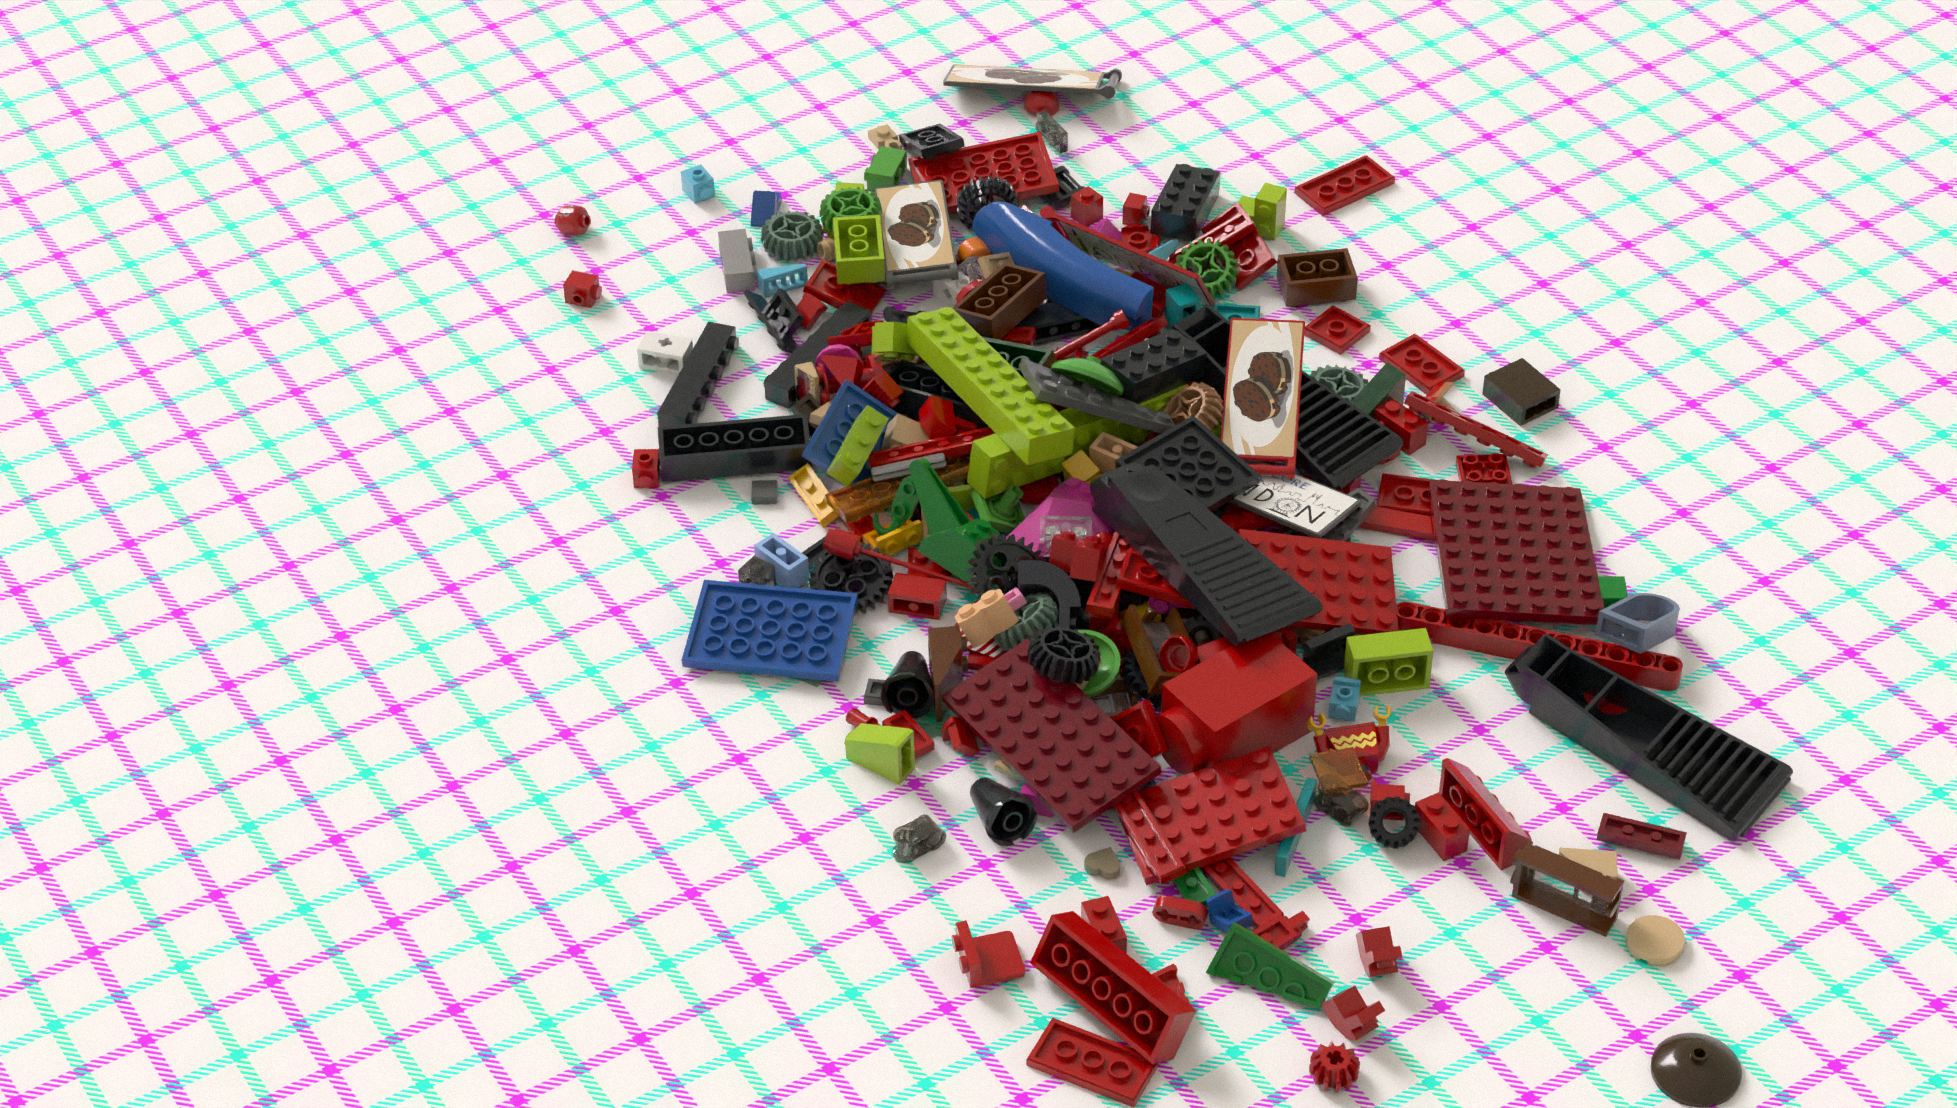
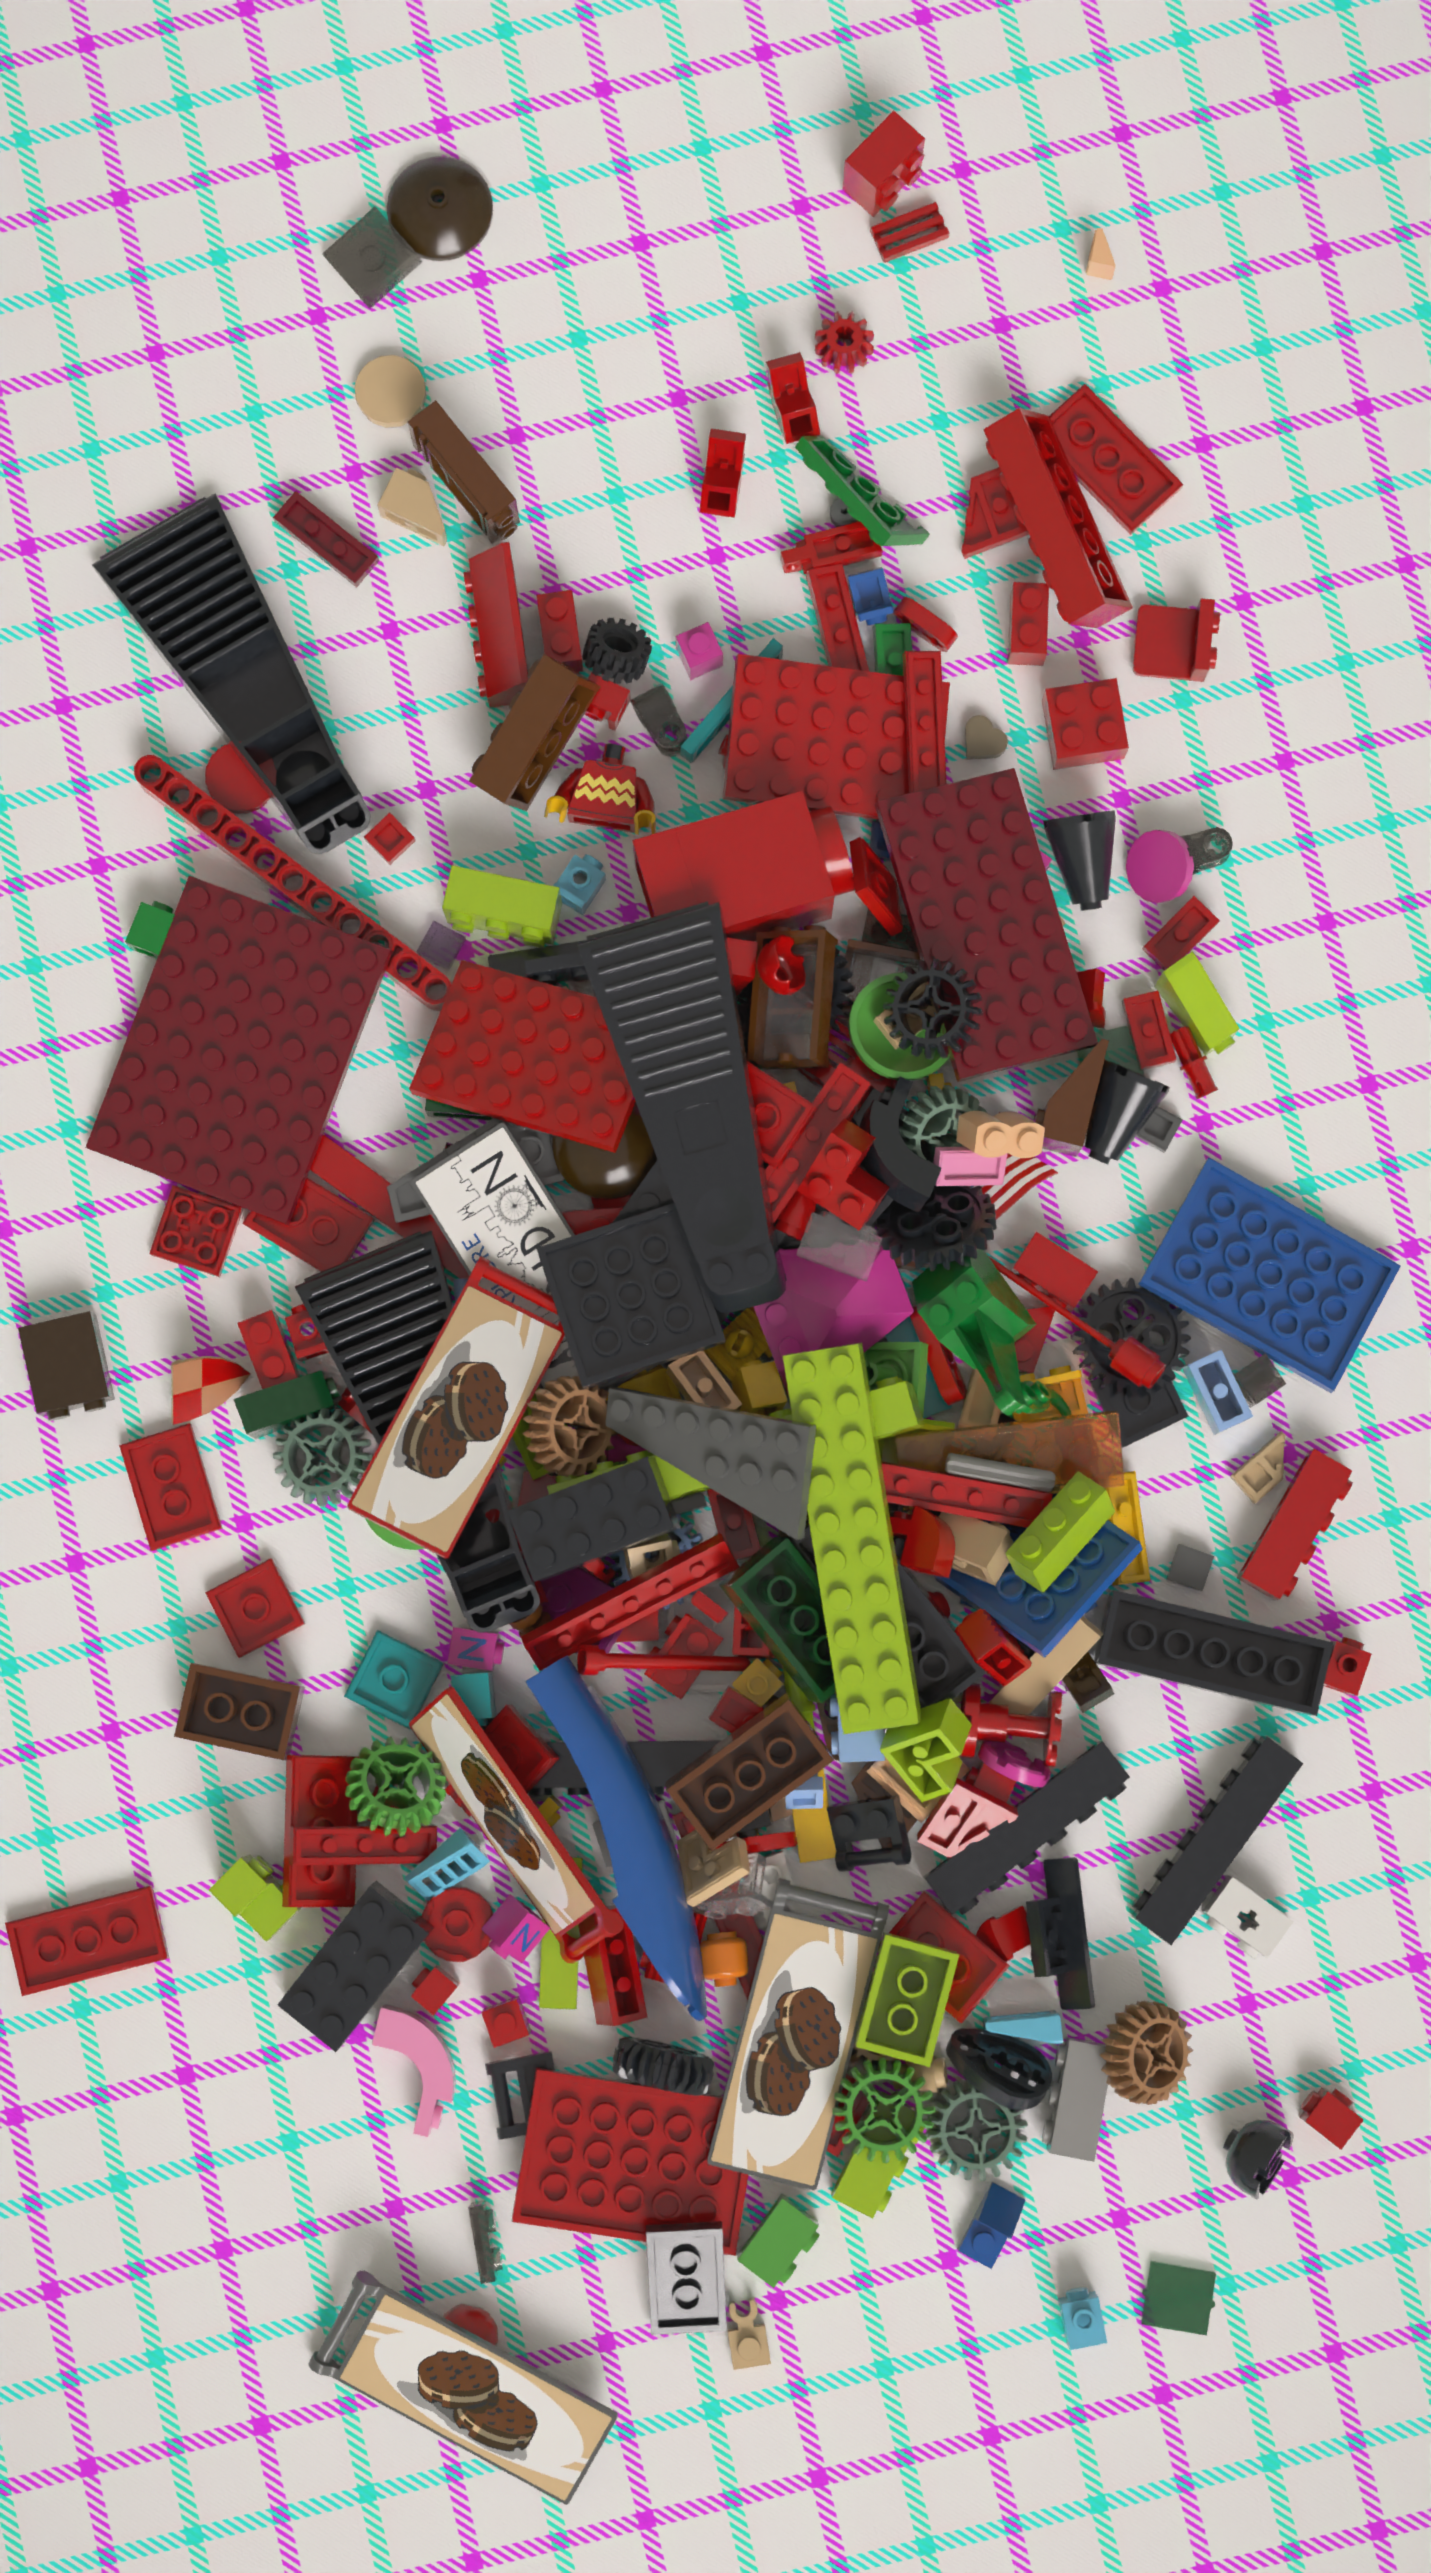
camera: 160 degrees left, 40 degrees up
red head [555,205,591,236] -> none
slope [794,362,820,404] -> none
red slope [821,355,864,388] -> none
bright green dish [1051,356,1124,396] -> none
clear orange piece [1309,747,1368,793] -> none
red plate [1404,391,1548,468] -> none
sand blue window [1595,593,1680,654] -> none
none -> clear smoke tile [322,206,423,309]
none -> red tile [364,812,416,865]
none -> bright pink arch [372,2005,456,2137]
none -> reddish brown brick [469,654,601,811]
none -> dark pink brick [675,622,723,680]
none -> black piece [946,2028,1052,2110]
none -> red brick [1042,678,1129,770]
none -> medium nougat gear [1099,2000,1194,2105]
none -> dark pink tile [1126,830,1194,903]
none -> clear green piece [1141,2260,1216,2336]
none -> red plate [1142,896,1220,971]
none -> black cylinder [1223,2120,1294,2200]
none -> tan tile [1229,1431,1286,1504]
none -> red brick [1236,1449,1353,1600]

